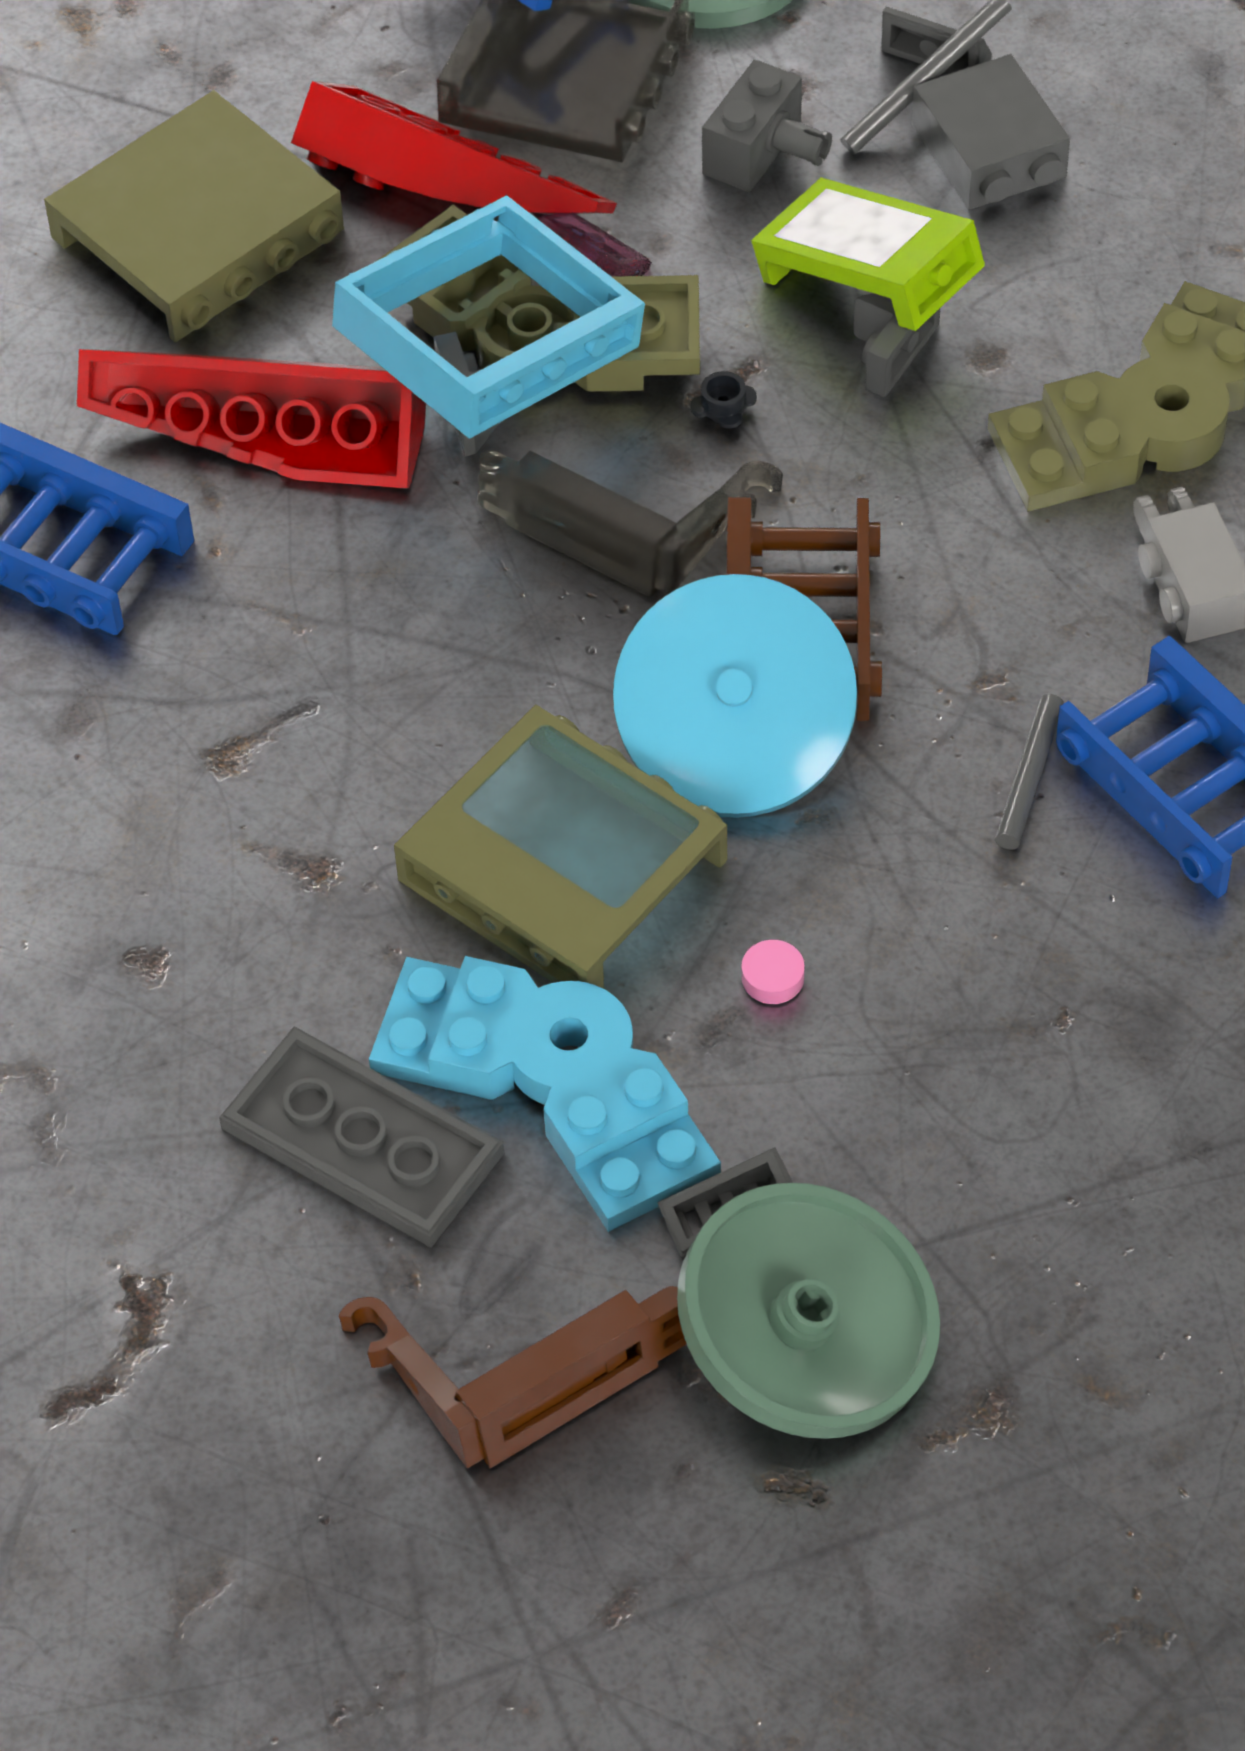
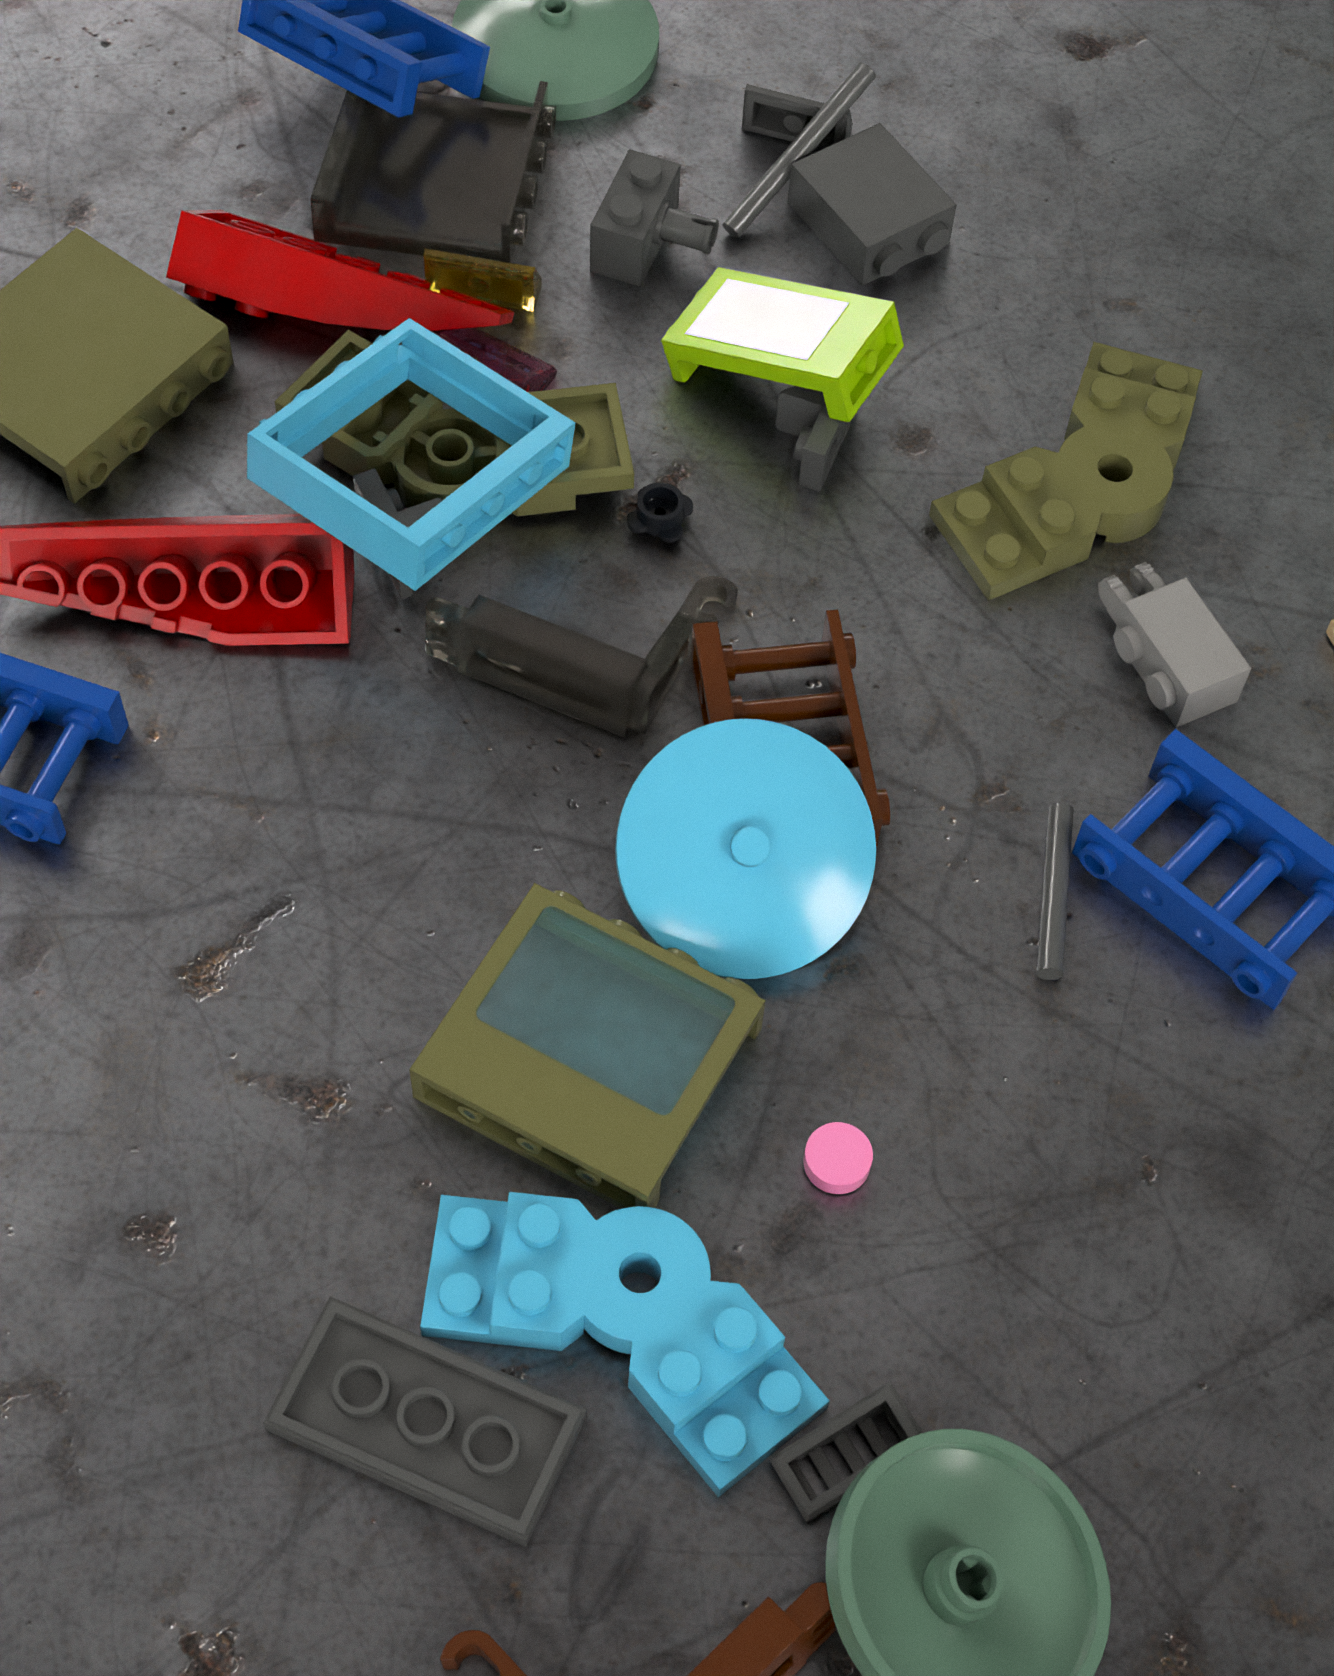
camera: 15 degrees left, 5 degrees up
none -> clear yellow slope [423,248,542,312]

